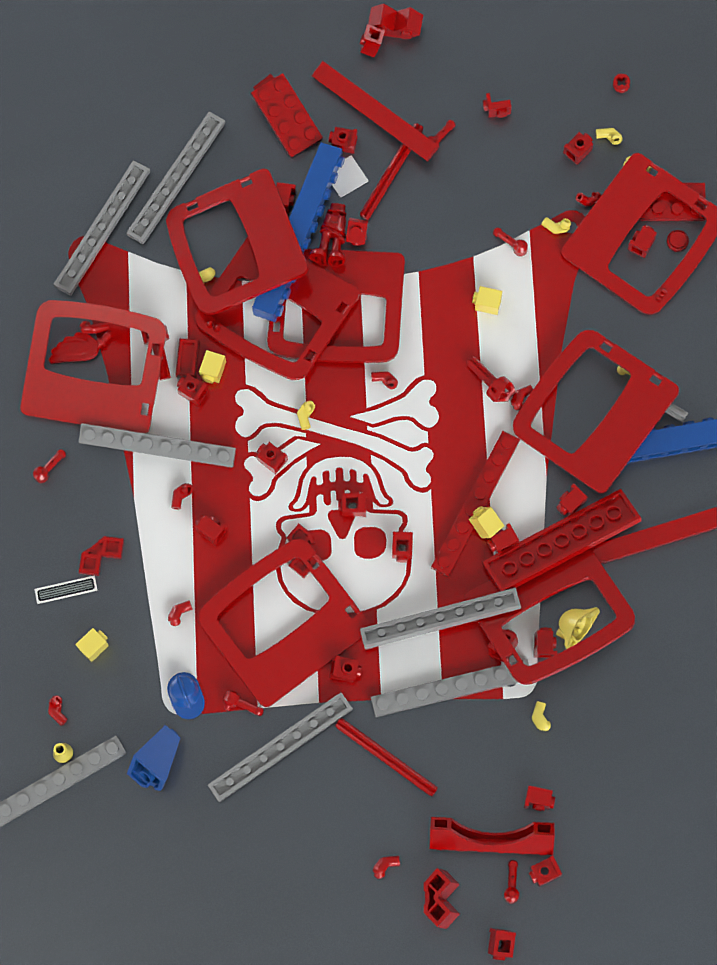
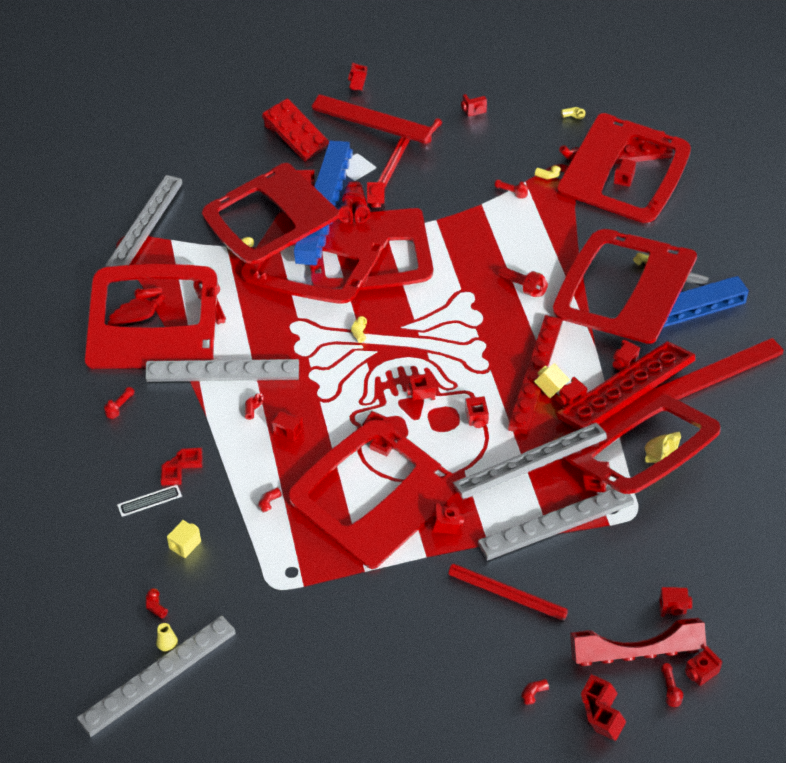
camera: 15 degrees left, 25 degrees down
light grey plate [127,112,225,244] -> none
blue slope [127,725,180,791] -> none
blue piece [167,672,205,719] -> none
red tile [176,338,199,378] -> none
red brick [177,374,209,406] -> none
light yellow brick [199,350,226,383] -> none
light grey plate [208,693,353,803] -> none
red piece [223,691,264,716] -> none
red brick [257,442,288,475] -> none
red brick [329,127,358,154] -> none
red brick [368,3,423,39] -> none
red arm [371,371,398,389] -> none
light yellow brick [472,286,502,315] -> none
red brick [488,928,516,961] -> none
red arm [511,385,533,411] -> none
light yellow arm [532,701,551,731] -> none
red brick [534,627,557,658] -> none
red brick [563,132,593,165] -> none
red bush [613,74,630,93] -> none
red piece [666,230,689,252] -> none

